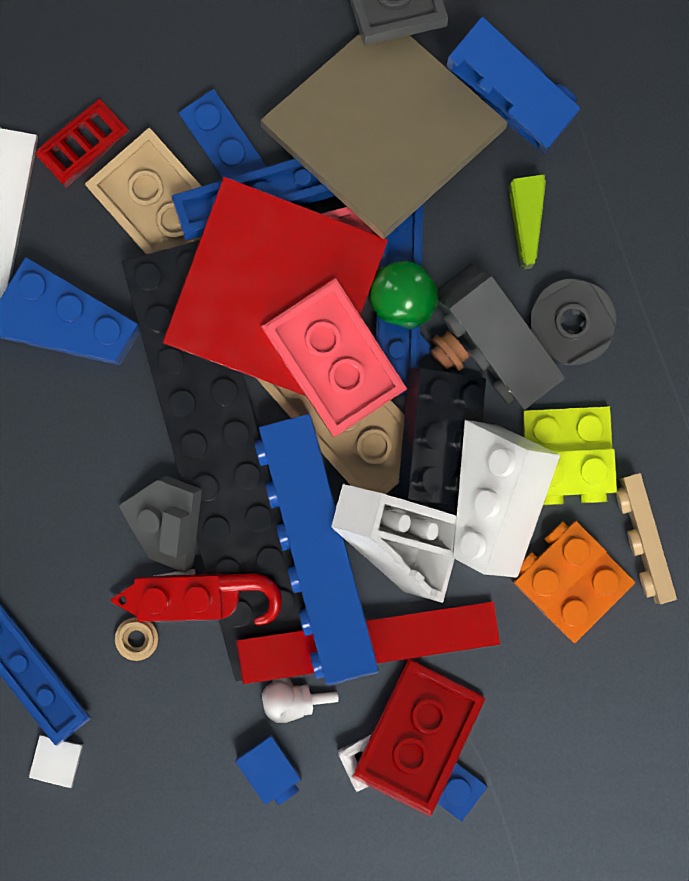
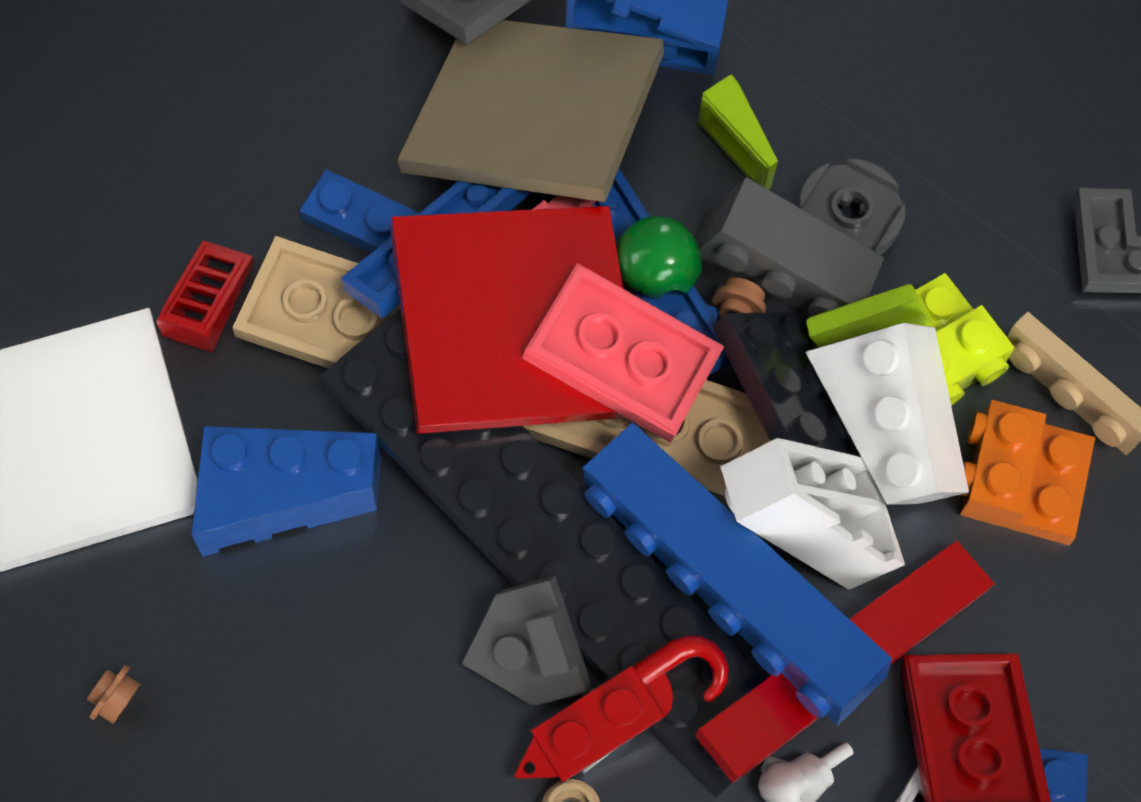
camera: 35 degrees left, 20 degrees down
none -> lime tile [806,284,931,348]

